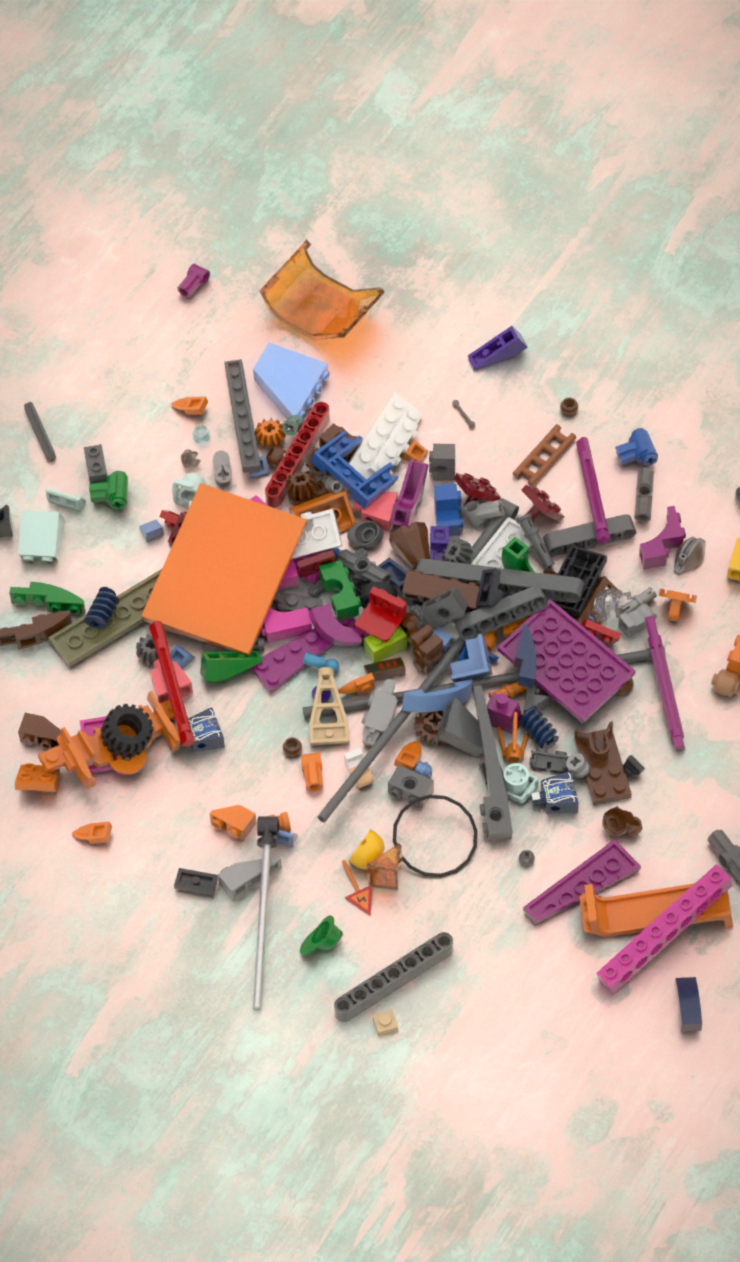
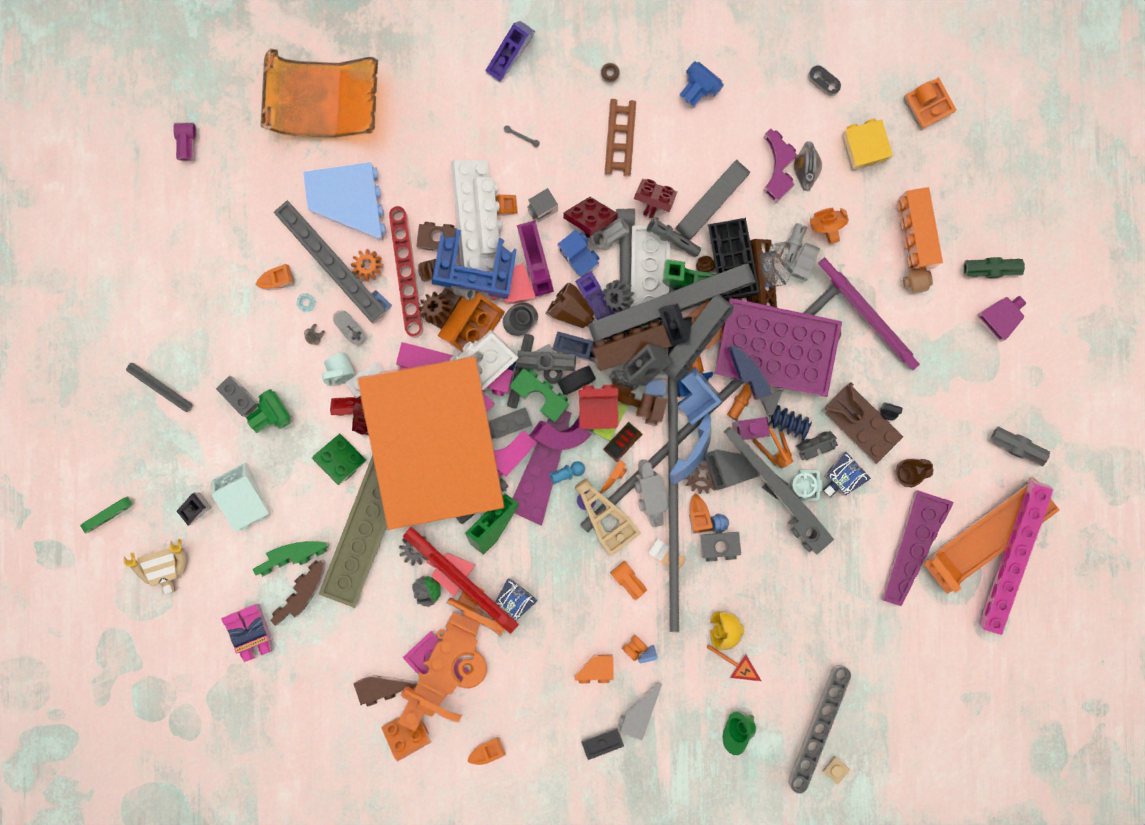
camera: 35 degrees left, 30 degrees up
light aqua slope [45,488,86,511] -> none
dark blue piece [84,586,120,629] -> none
black tyre [100,704,153,758] -> none
medium blue slope [139,519,164,541] -> none
medium blue slope [170,645,195,669] -> none
flat silver piece [253,816,279,1010] -> none
reddish brown plate [266,446,286,467] -> none
sand green bush [282,415,303,436] -> none
reddish brown plate [283,737,302,756] -> none
dark red plate [297,550,336,578] -> none
clear orange slope [367,843,402,890] -> none
black piece [393,795,478,877] -> none
dark grey hinge [519,850,535,868] -> none
light grey wheel [566,753,590,778] -> none
magenta piece [576,437,610,545] -> none
red plate [580,619,621,645] -> none
dark grey piece [634,467,654,523] -> none
dark blue slope [675,977,703,1032] -> none
none -> green plate [312,433,366,486]
none -> dark grey piece [412,576,441,607]

